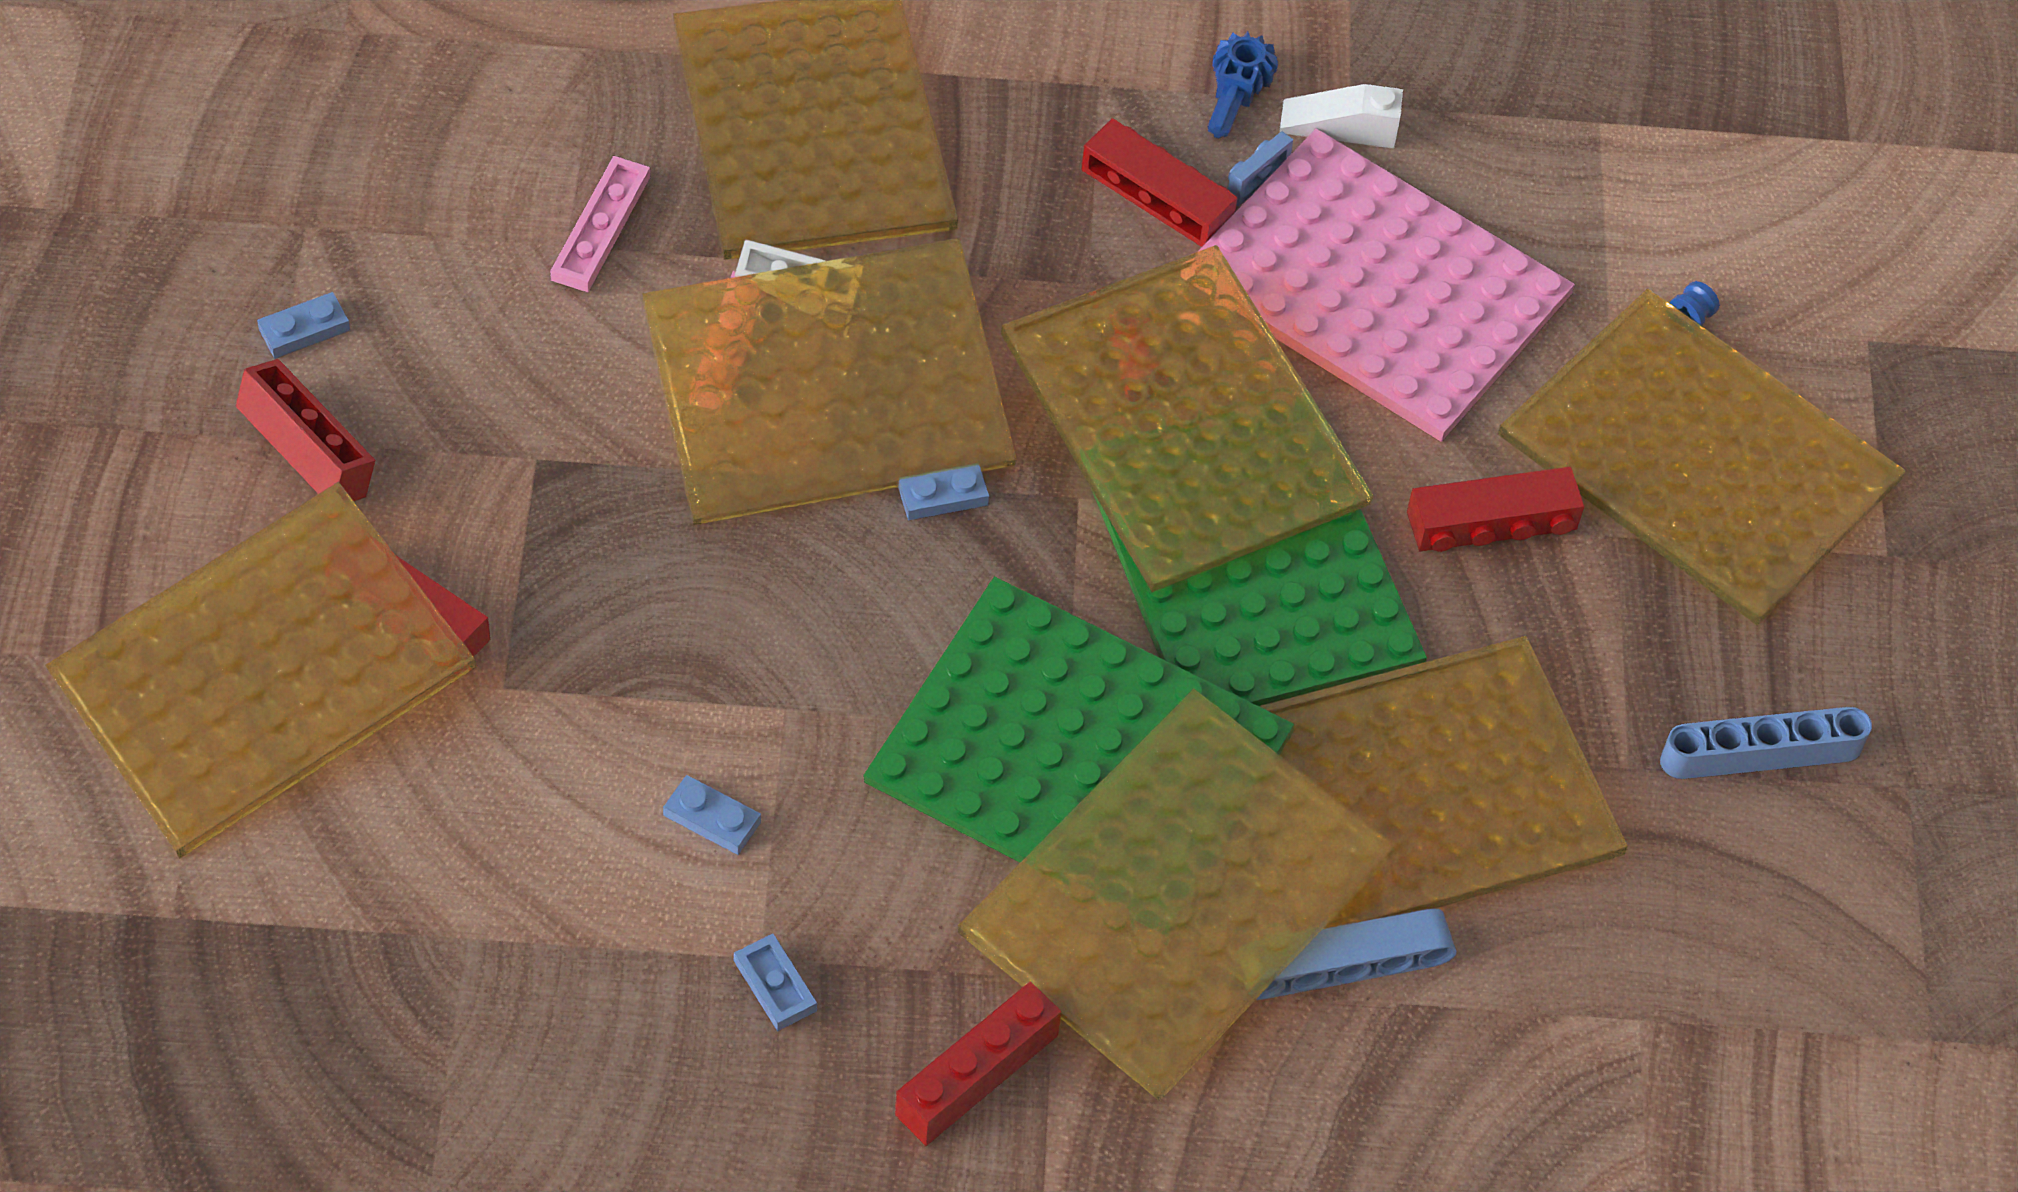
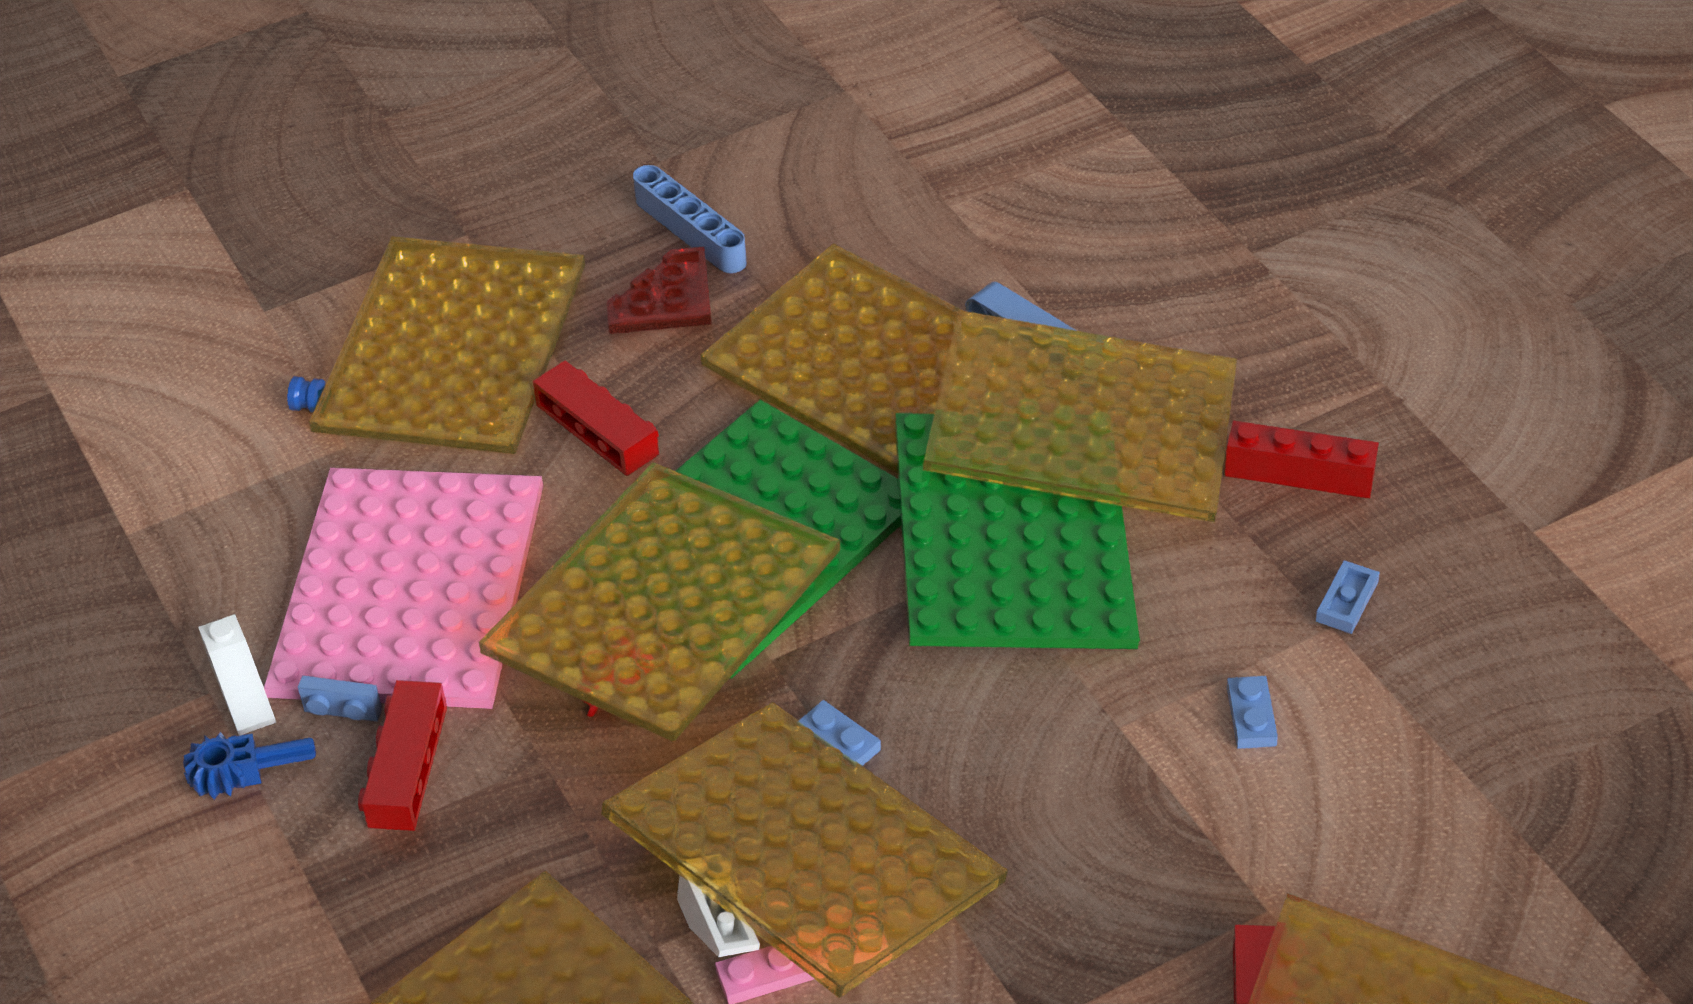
camera: 115 degrees left, 10 degrees down
none -> clear red plate [607,246,712,334]

